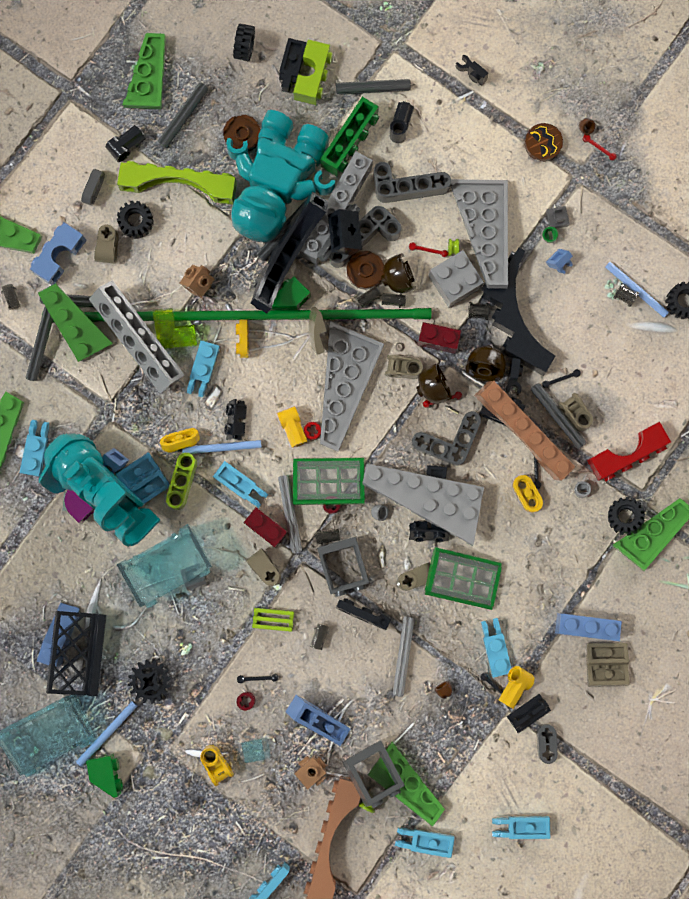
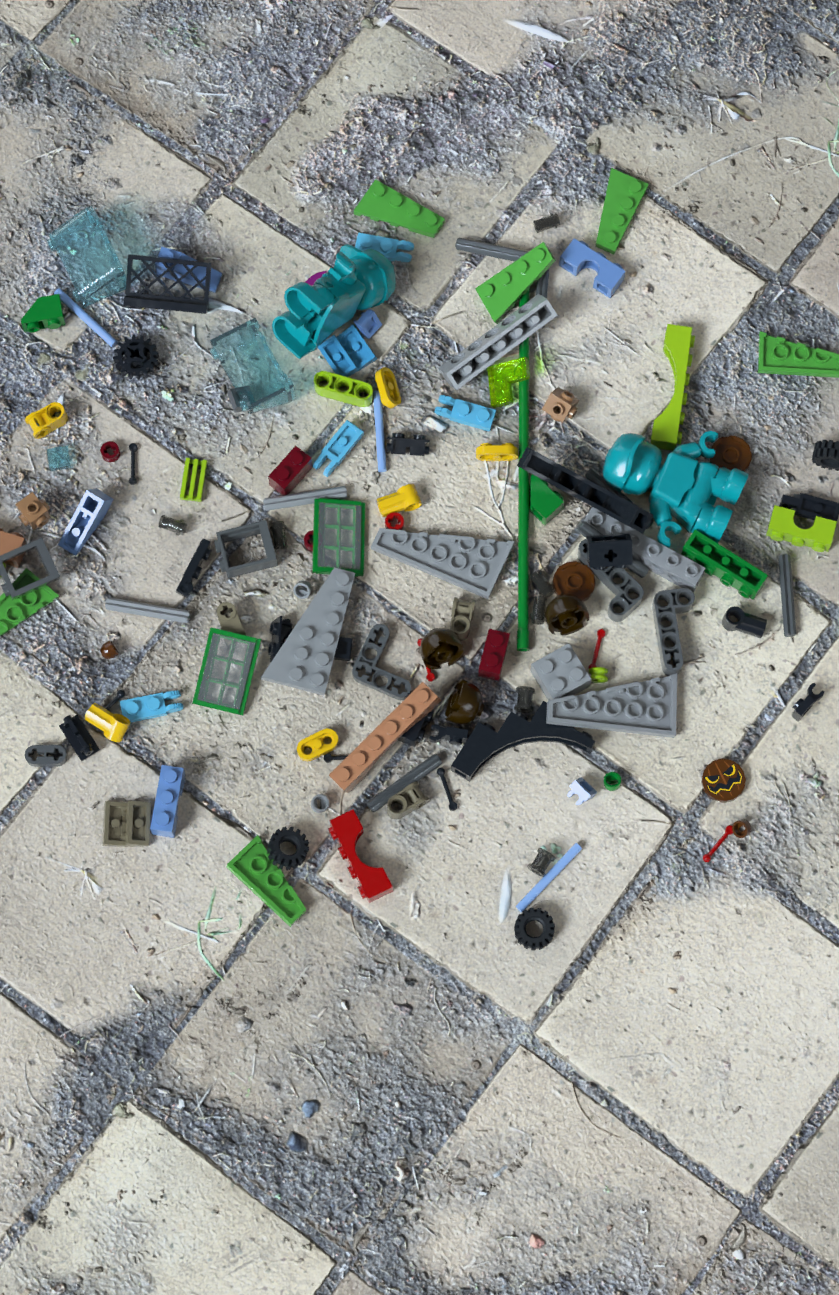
camera: 90 degrees right, 10 degrees down
dark grey beam [81,169,105,206] -> none
dark tan piece [94,224,119,264] -> none
black piece [105,125,146,162] -> none
black tyre [117,201,154,239] -> none
dark grey axle [158,82,208,148] -> none
dark tan piece [246,548,281,586] -> none
dark tan slope [309,307,326,355] -> none
flat silver tile [546,206,570,229] -> none

